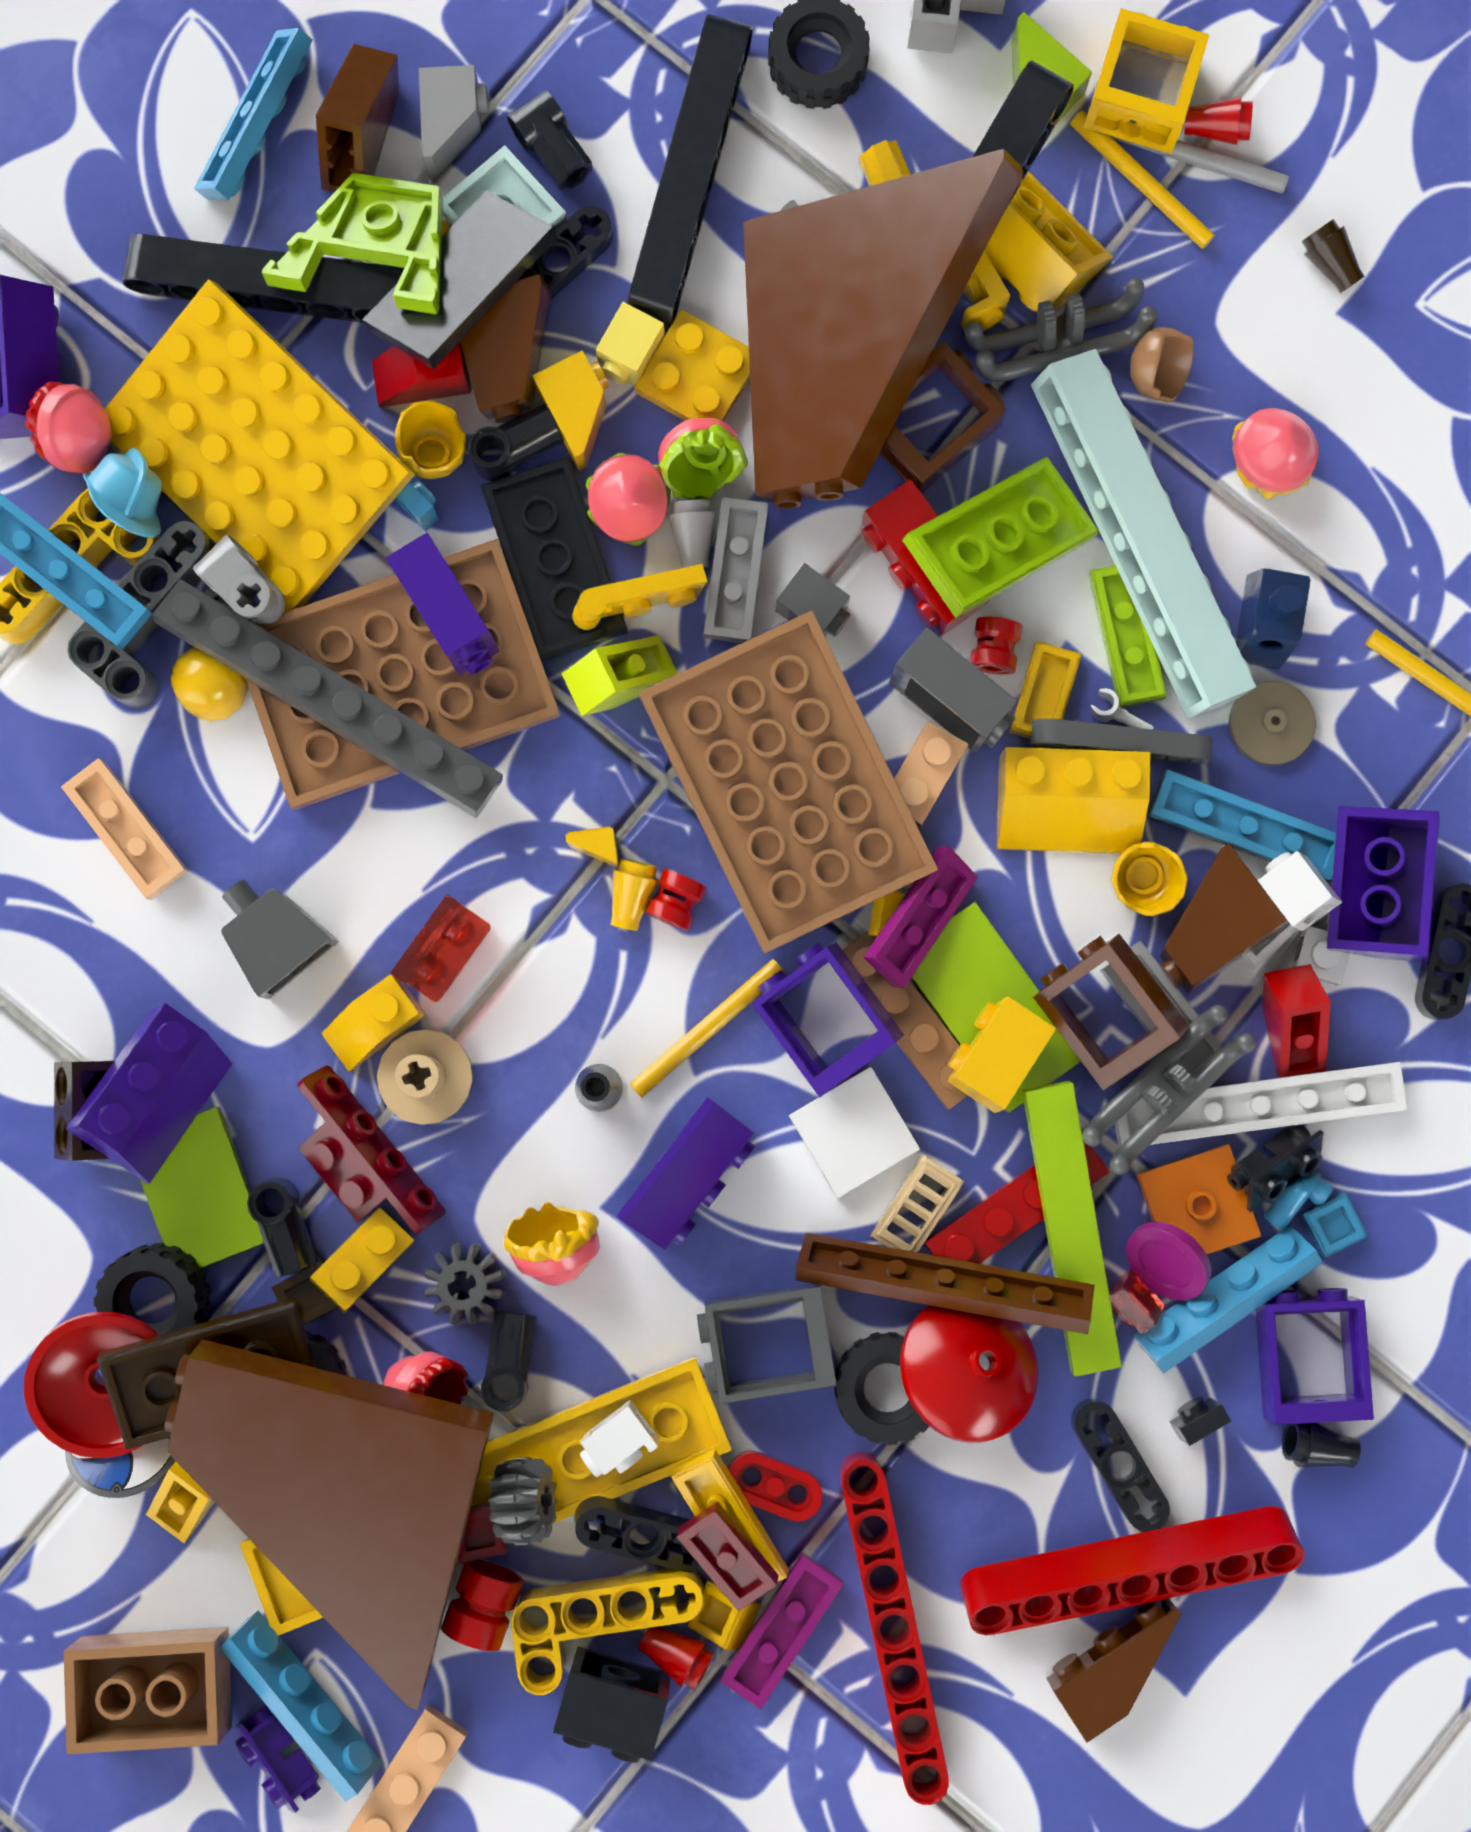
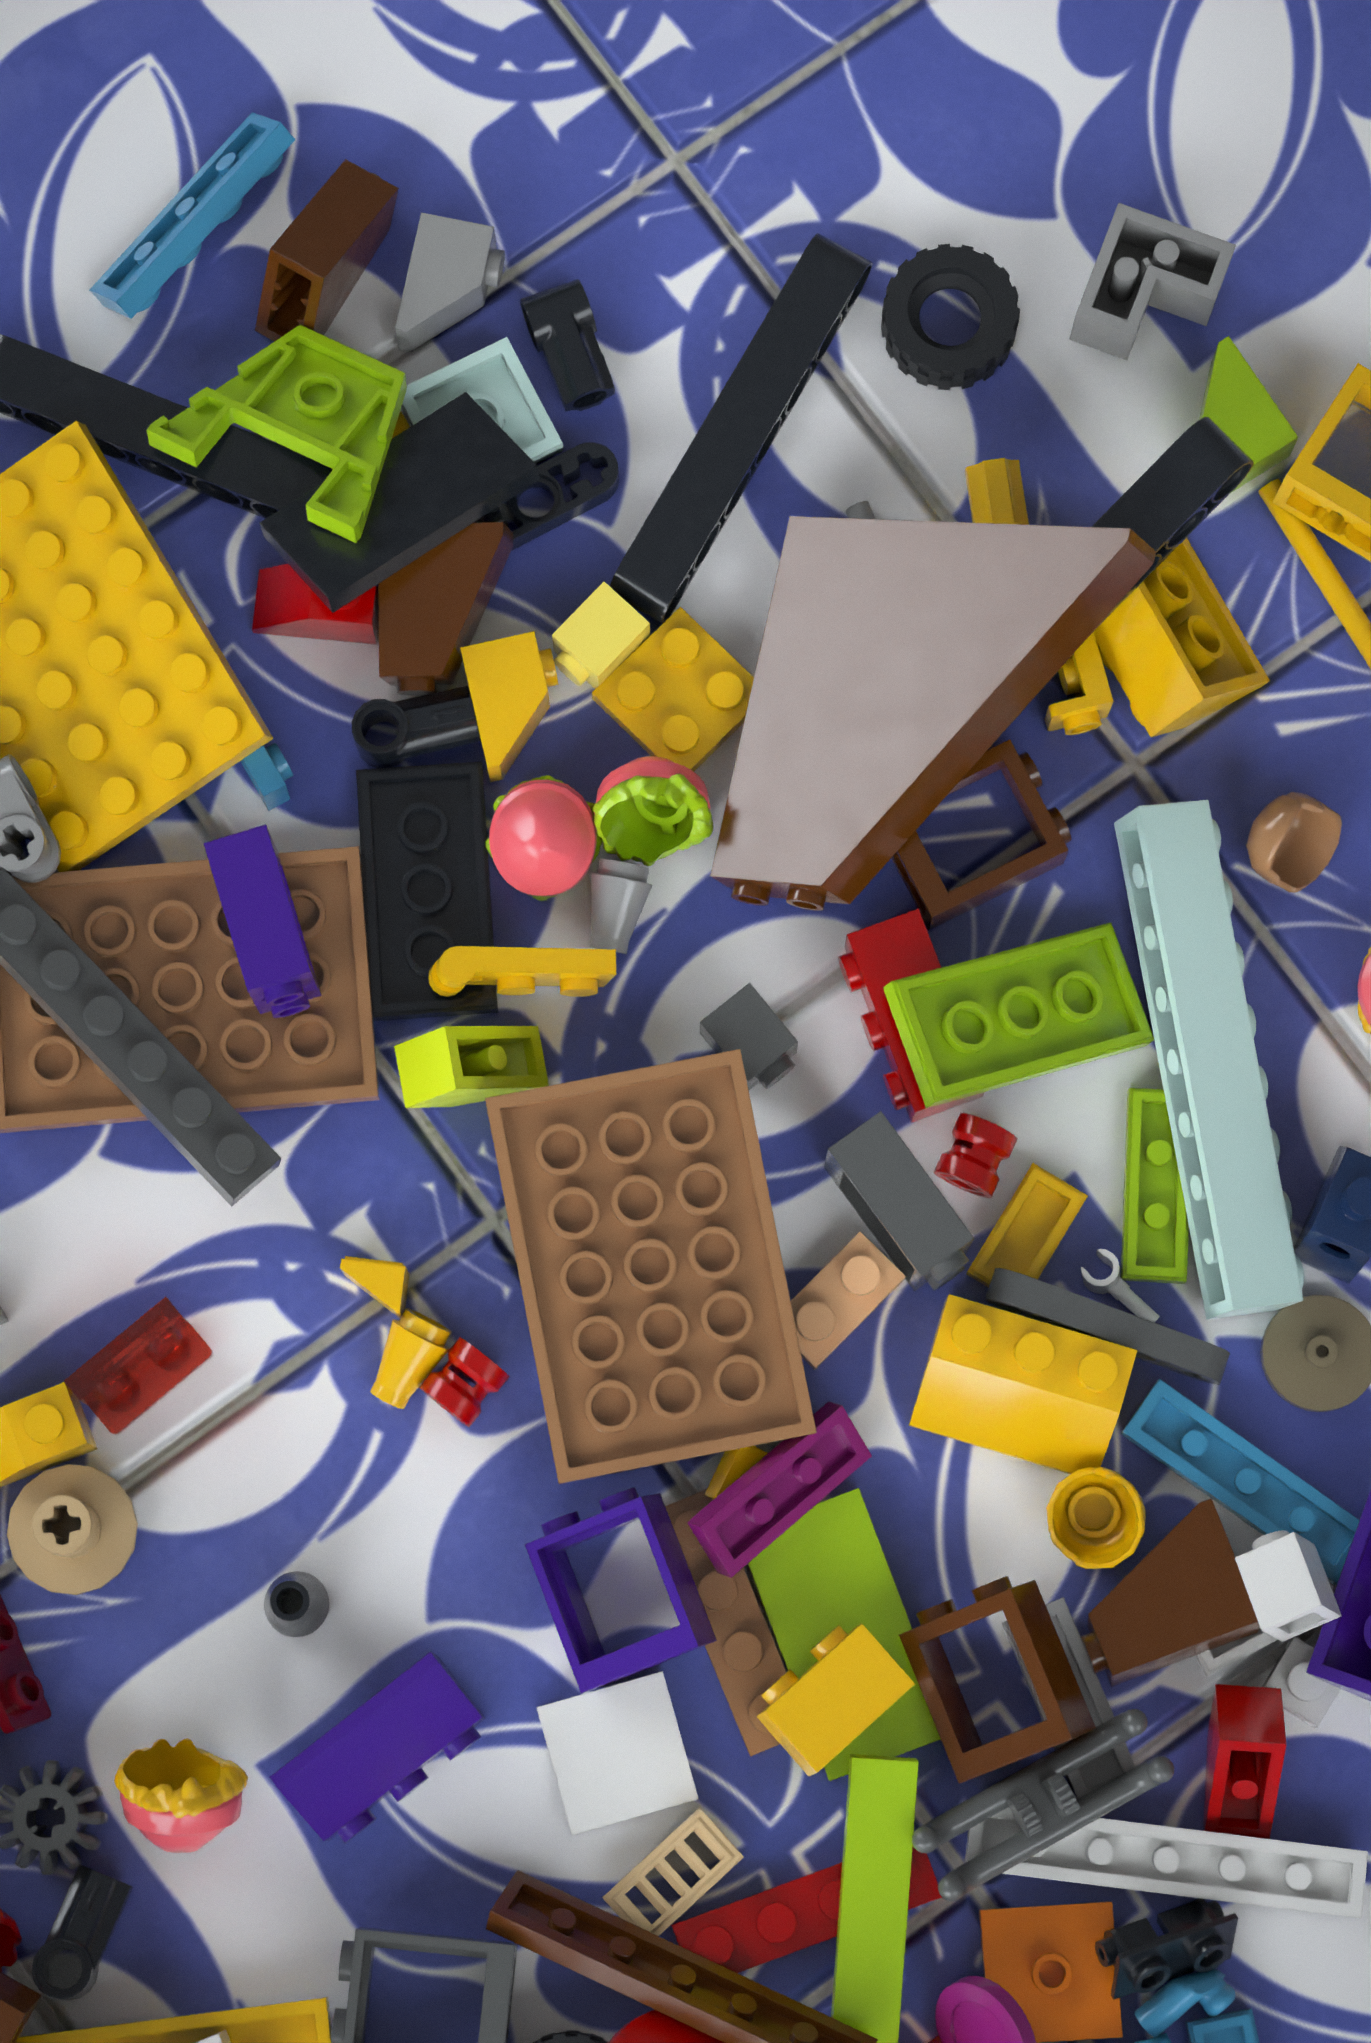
camera: 15 degrees right, 5 degrees down
yellow hair [395,400,467,480] -> none
yellow bar [630,959,785,1098] -> none
light grey plate [704,497,769,643] -> none
dark grey piece [964,278,1157,382] -> none

